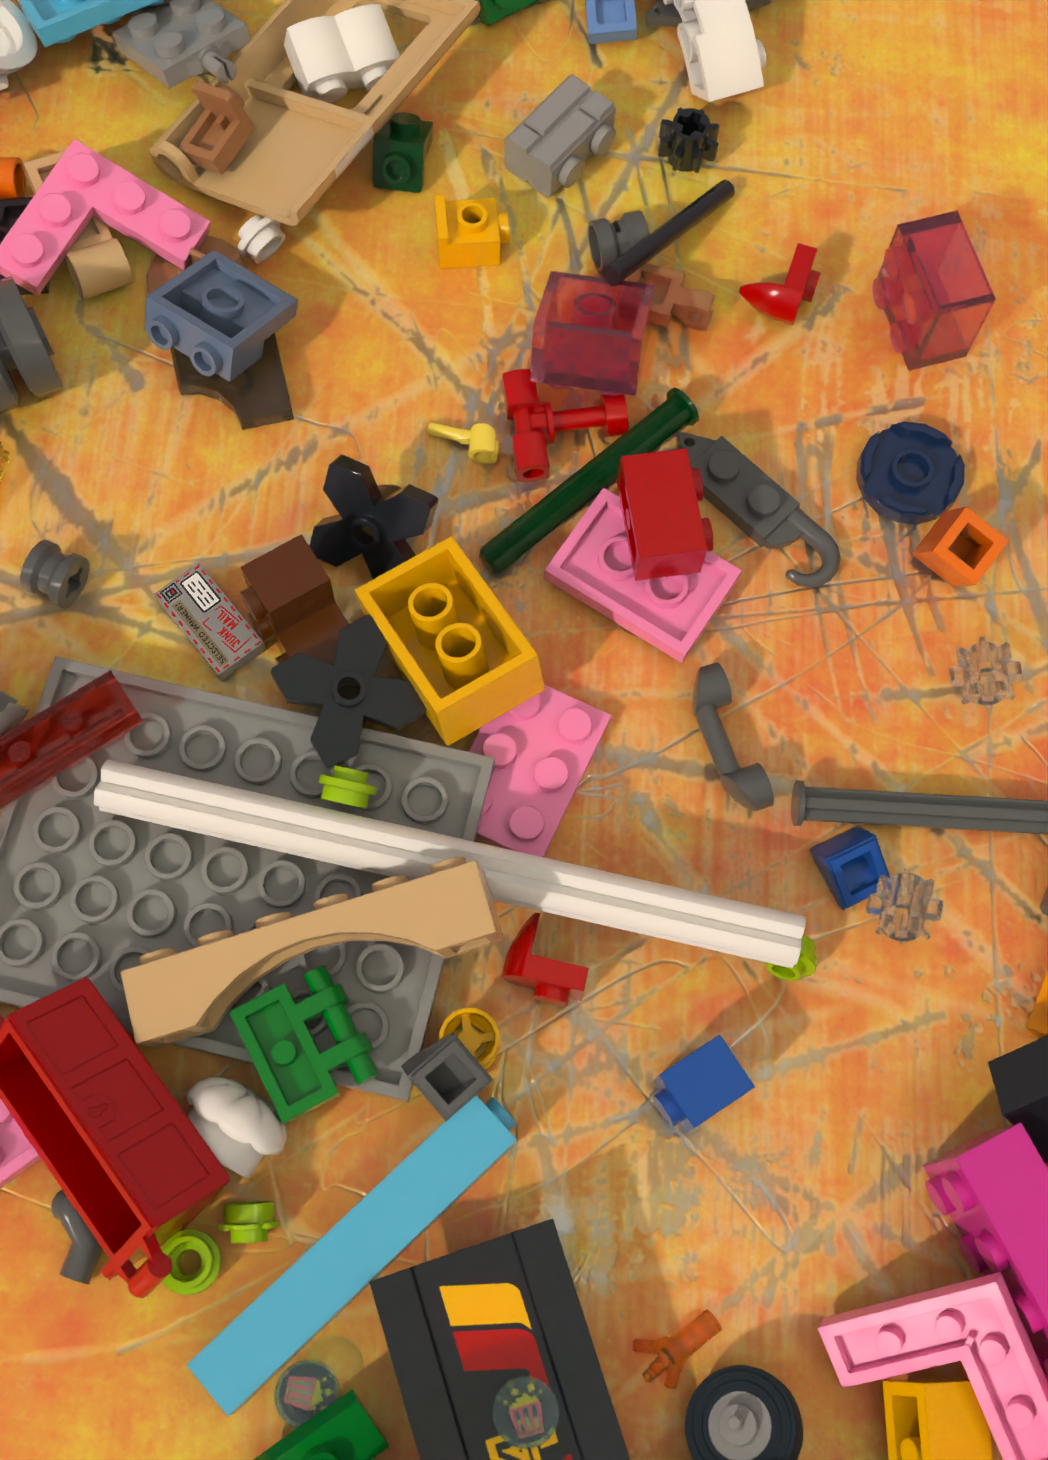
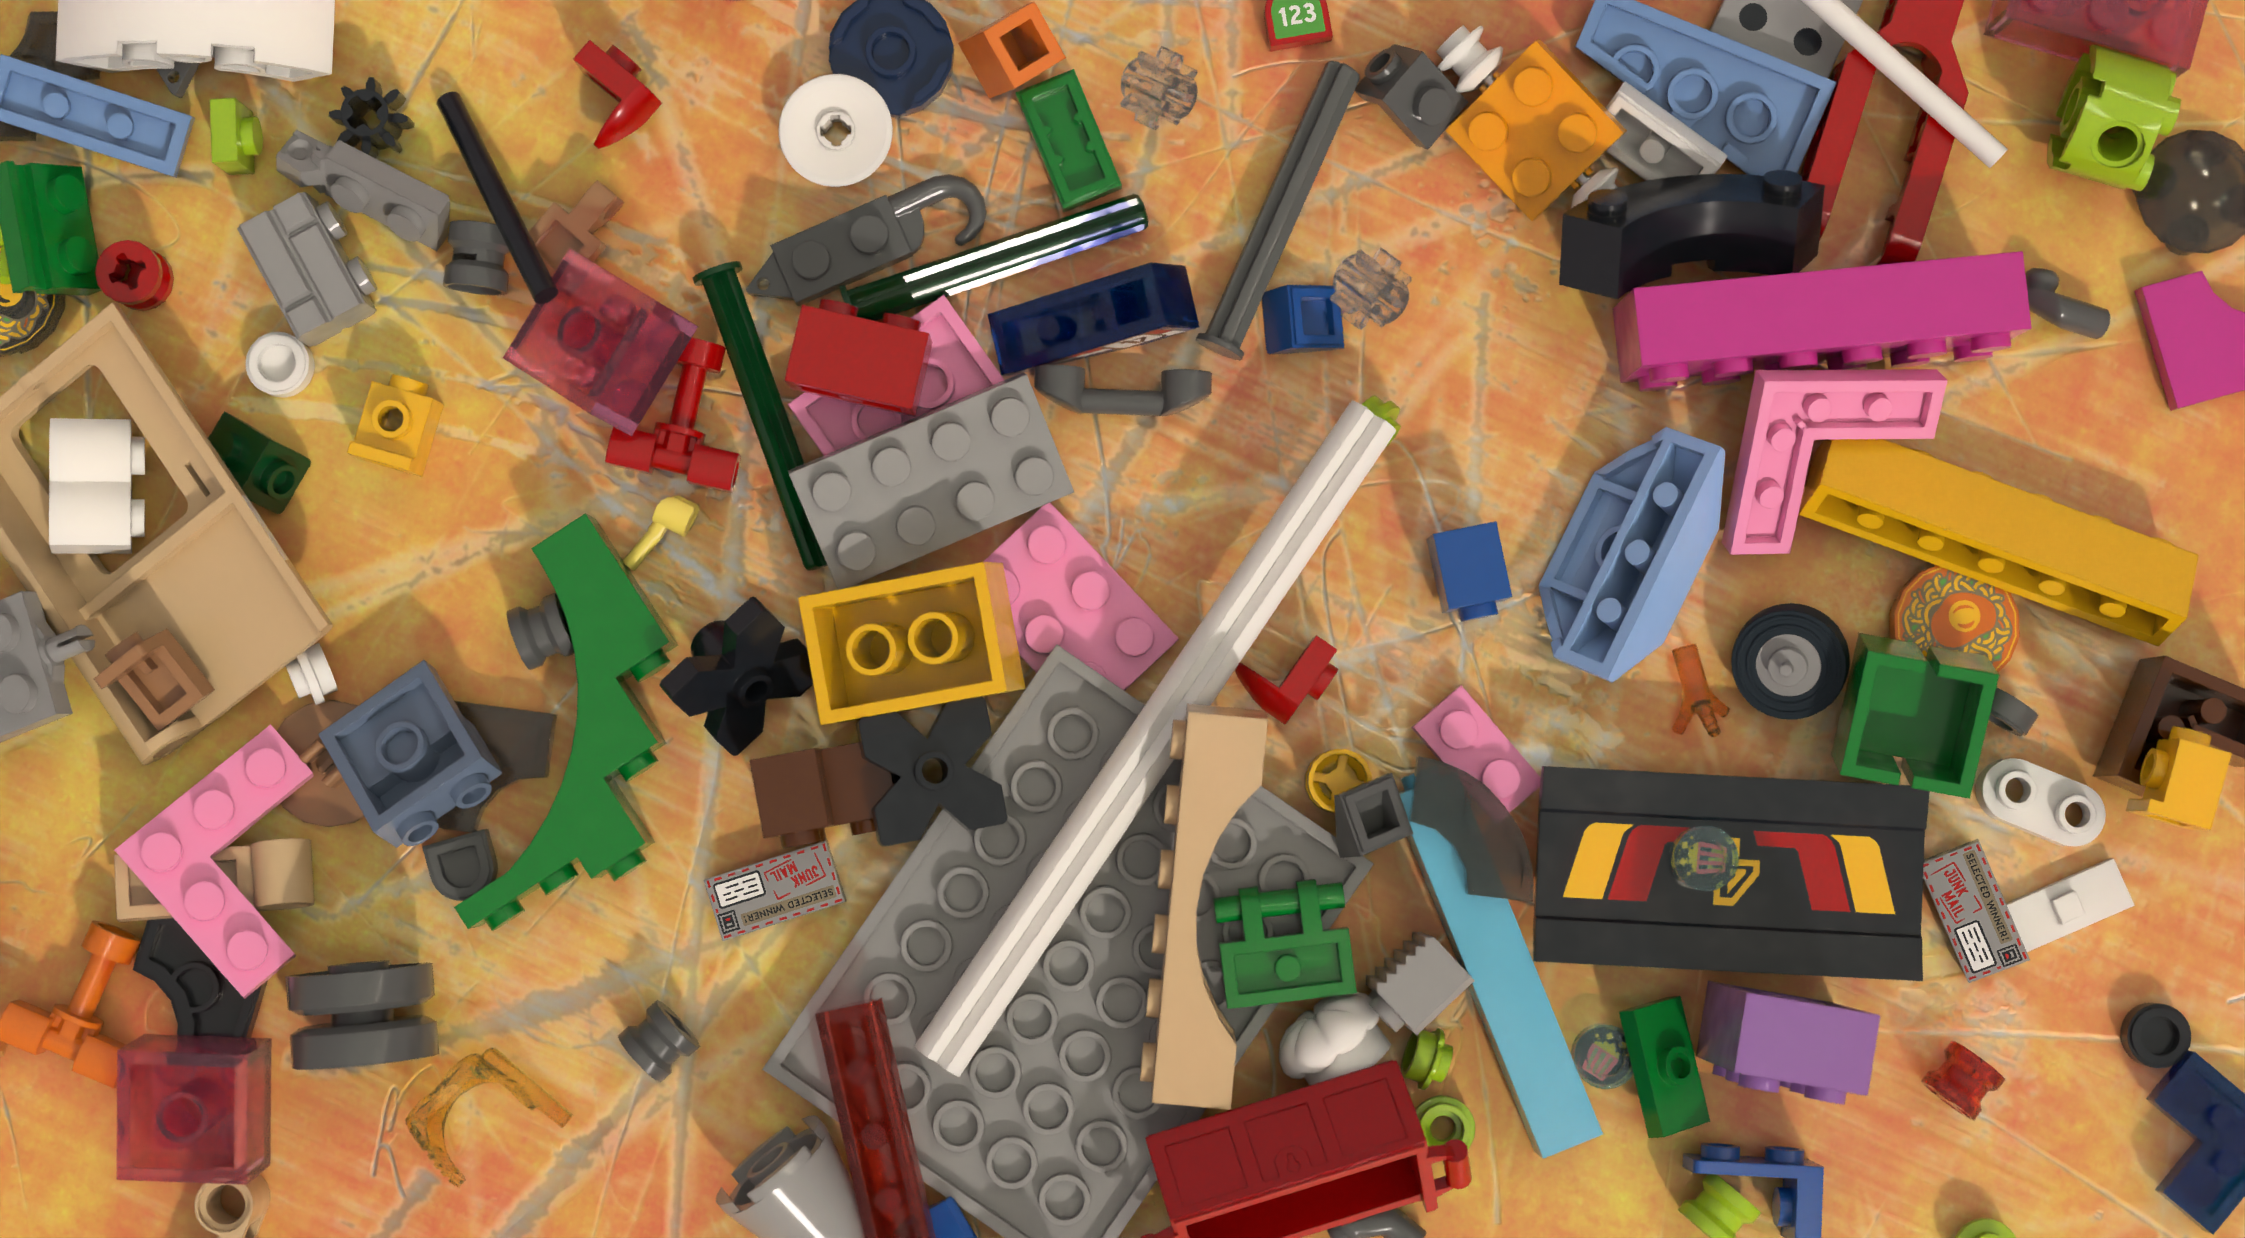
camera: 70 degrees left, 15 degrees up
lime plate [318,765,378,809] -> none
none -> red wheel [95,240,174,311]
none -> lime plate [210,98,263,175]
none -> white tile [246,332,315,398]
none -> light grey hinge [276,130,450,251]
none -> dark grey tile [422,829,498,901]
none -> green arch [454,513,678,931]
none -> dark grey wheel [506,593,575,670]
none -> white piece [779,74,893,187]
none -> light grey plate [788,372,1074,589]
none -> dark green axle [839,194,1148,321]
none -> clear blue slope [988,262,1199,376]
none -> green plate [1015,69,1122,213]
none -> light grey brick [1366,932,1474,1035]
none -> clear smoke tile [1409,757,1534,902]
none -> bright pink plate [1411,685,1541,824]
none -> light blue wedge [1538,427,1725,683]

